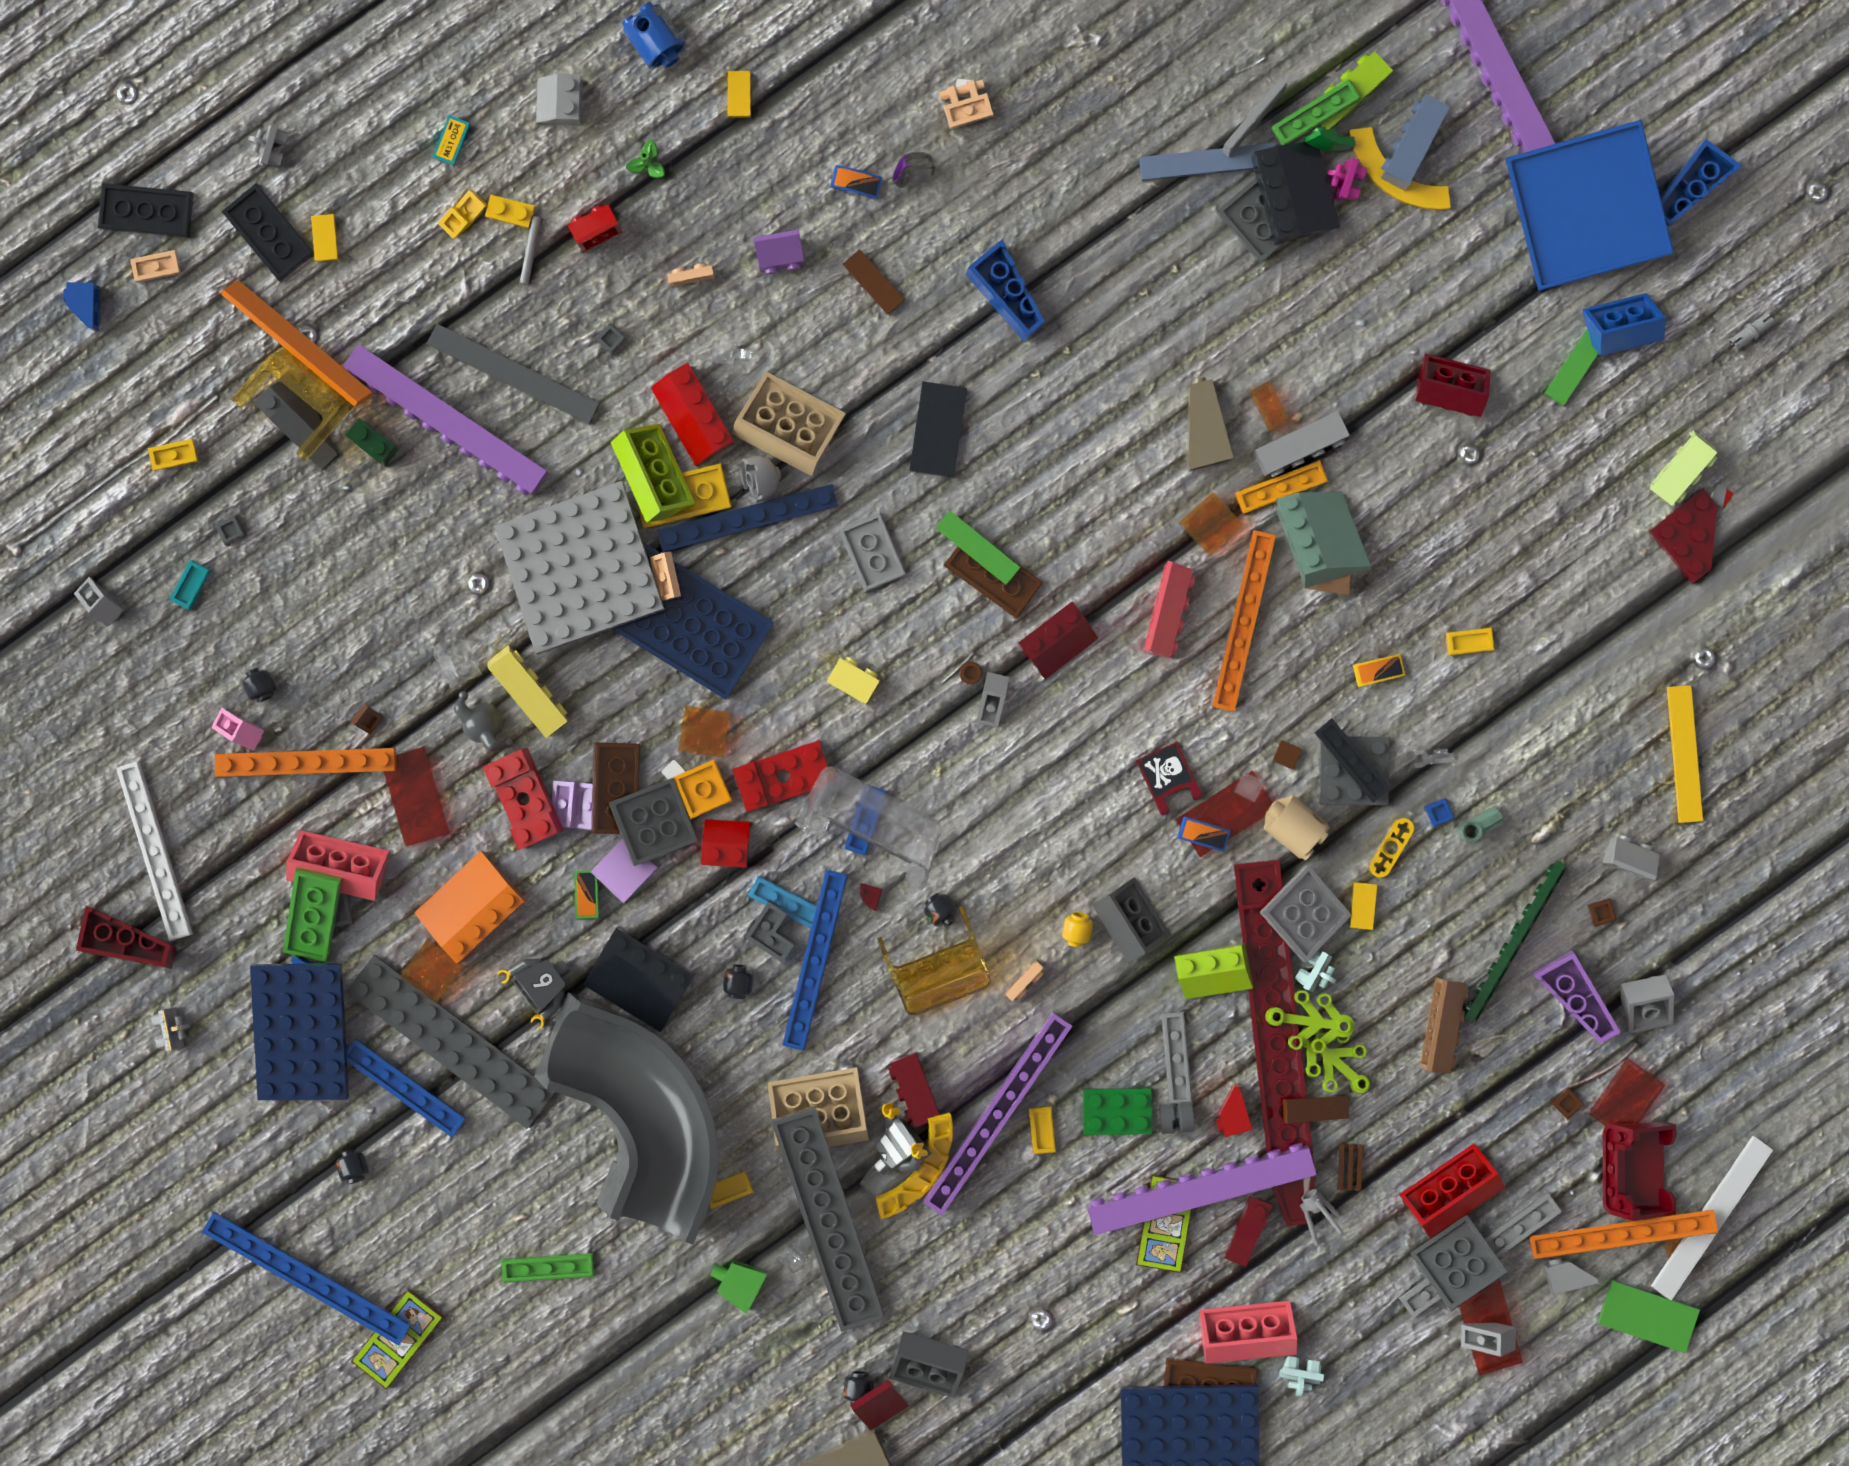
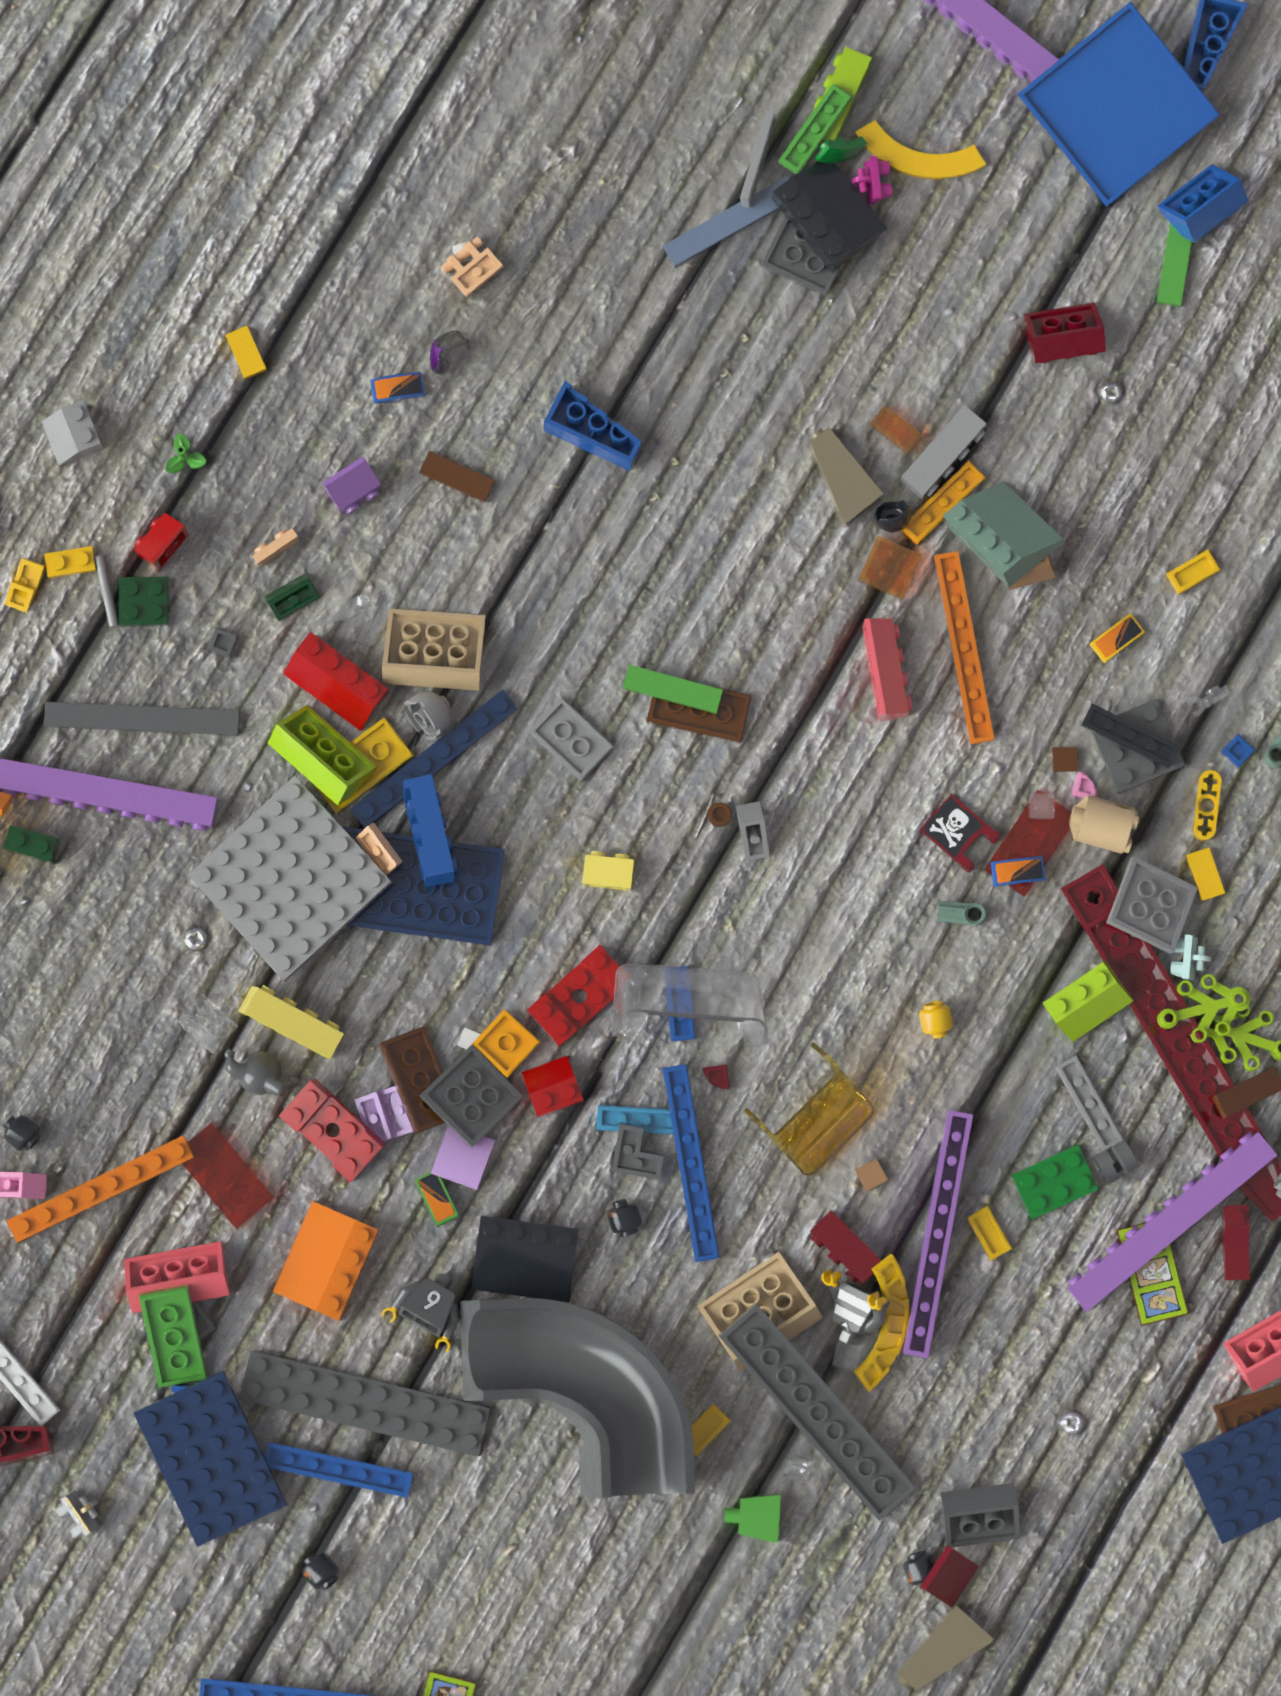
camera: 25 degrees left, 5 degrees down
reddish brown plate [351,703,384,735] -> none
clear orange plate [400,939,465,1003] -> none
bright green tile [501,1253,595,1283] -> none
blue cylinder [622,2,686,69] -> none
clear orange plate [678,706,731,758] -> none
black tile [909,381,967,478] -> none
black head [924,893,958,928] -> none
light nougat plate [1005,961,1043,1001] -> none
dark red slope [1017,601,1099,680] -> none
dark grey slope [1092,877,1170,963] -> none
red slope [1215,1083,1252,1137] -> none
sand blue brick [1381,94,1450,191] -> none
none -> dark green plate [119,577,169,627]
none -> dark green slope [265,573,320,621]
none -> blue wedge [403,774,458,887]
none -> medium nougat tile [855,1158,888,1192]
none -> black hair [874,500,911,533]
none -> sand green piece [937,900,986,927]
none -> bright pink tile [1072,771,1097,798]

